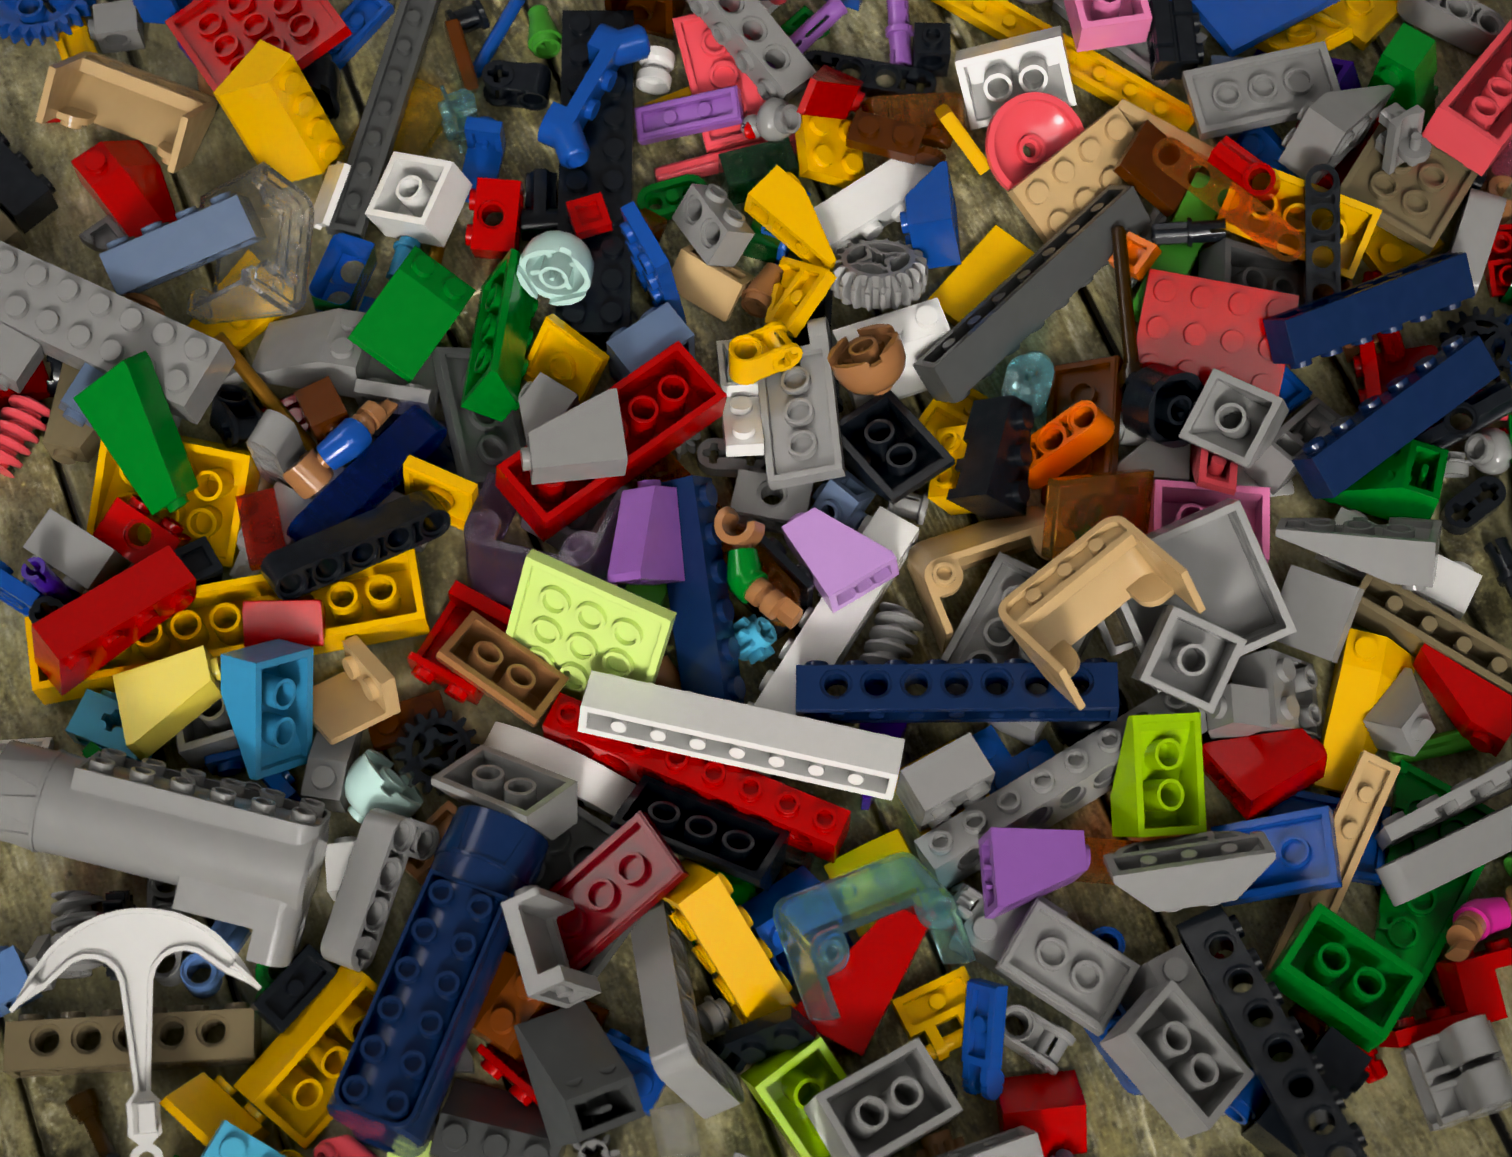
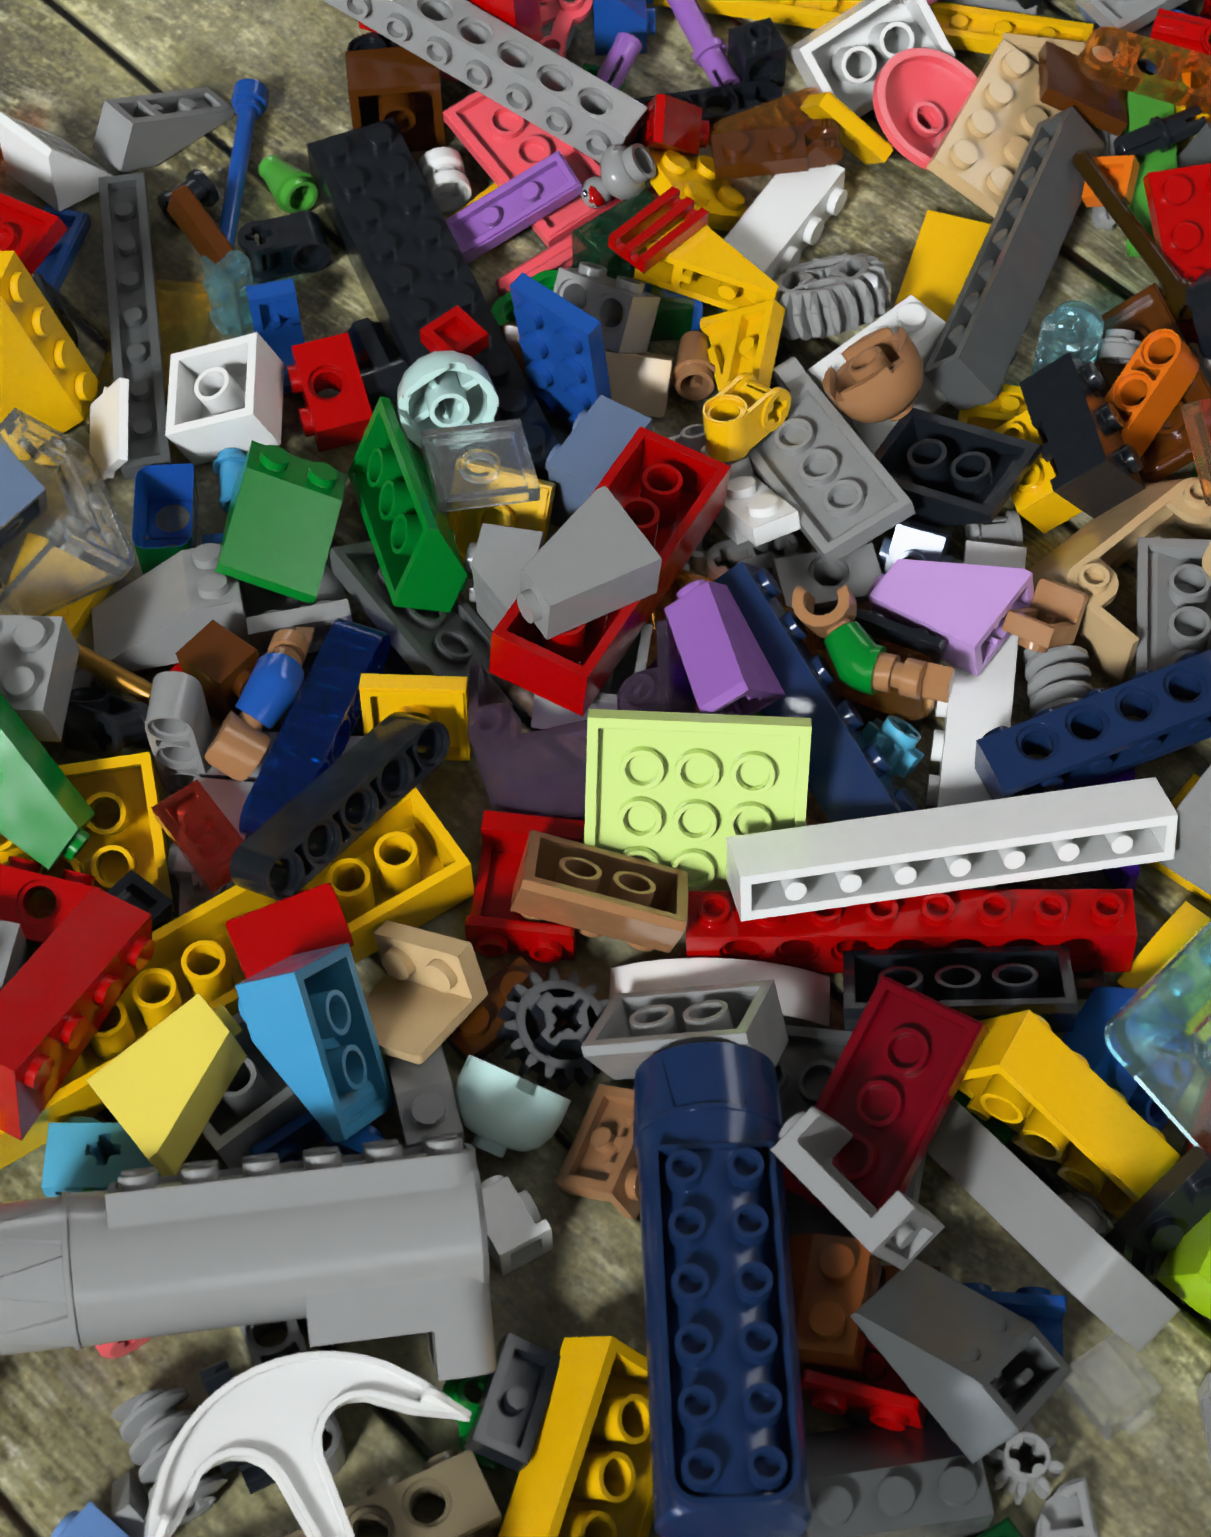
camera: 20 degrees left, 10 degrees down
medium blue piece [180,920,251,998] -> none
light grey beam [320,808,440,972] -> none
blue plate [538,23,650,169] -> none
blue slope [900,161,961,269] -> none
none -> clear tile [421,419,540,513]
none -> red tile [608,186,709,274]
none -> medium nougat bracket [1002,578,1088,653]
none -> light grey plate [1094,329,1141,364]

